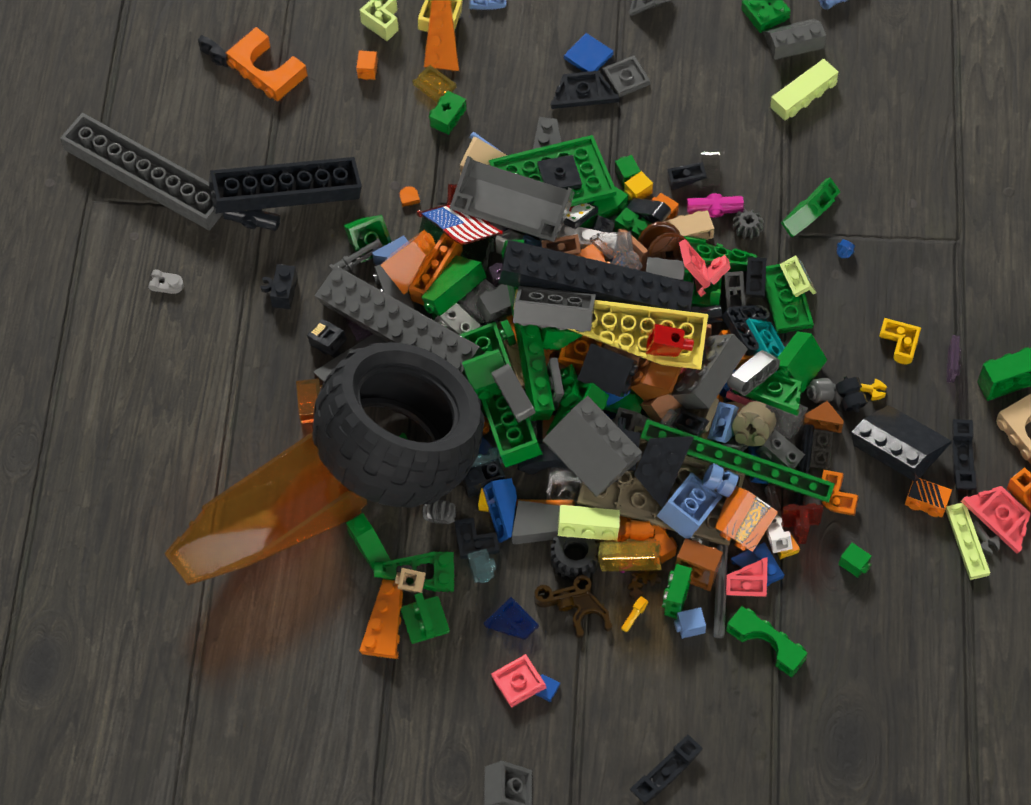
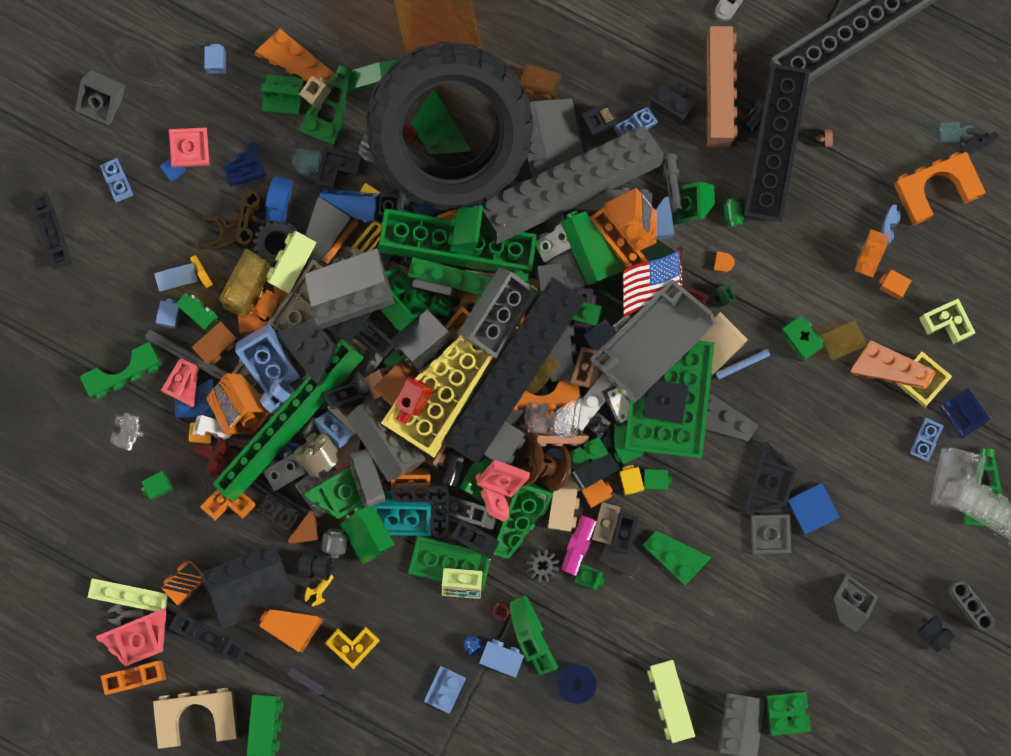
camera: 115 degrees right, 20 degrees up
dark grey beam [491,363,536,423] -> none
none -> medium blue slope [100,158,133,203]
none -> clear hips [110,413,144,451]
none -> medium blue slope [154,263,199,292]
none -> medium blue brick [204,44,226,74]
none -> orange slope [259,609,324,652]
none -> blue brick [266,176,293,222]
none -> yellow tile [351,219,382,255]
none -> medium blue plate [424,666,466,714]
none -> medium blue brick [479,639,524,678]
none -> clear red bush [493,603,510,620]
none -> clear blue plate [558,665,597,704]
none -> green bracket [574,564,605,591]
none -> dark tan plate [592,502,621,545]
none -> medium blue slope [614,107,658,137]
none -> green wing [643,531,712,586]
none -> nougat brick [707,26,737,147]
none -> dark green tile [711,285,737,308]
none -> green brick [723,198,744,227]
none -> nougat tile [815,128,833,147]
none -> orange piece [855,229,889,277]
none -> medium blue slope [881,205,900,246]
none -> clear light blue plate [939,122,973,143]

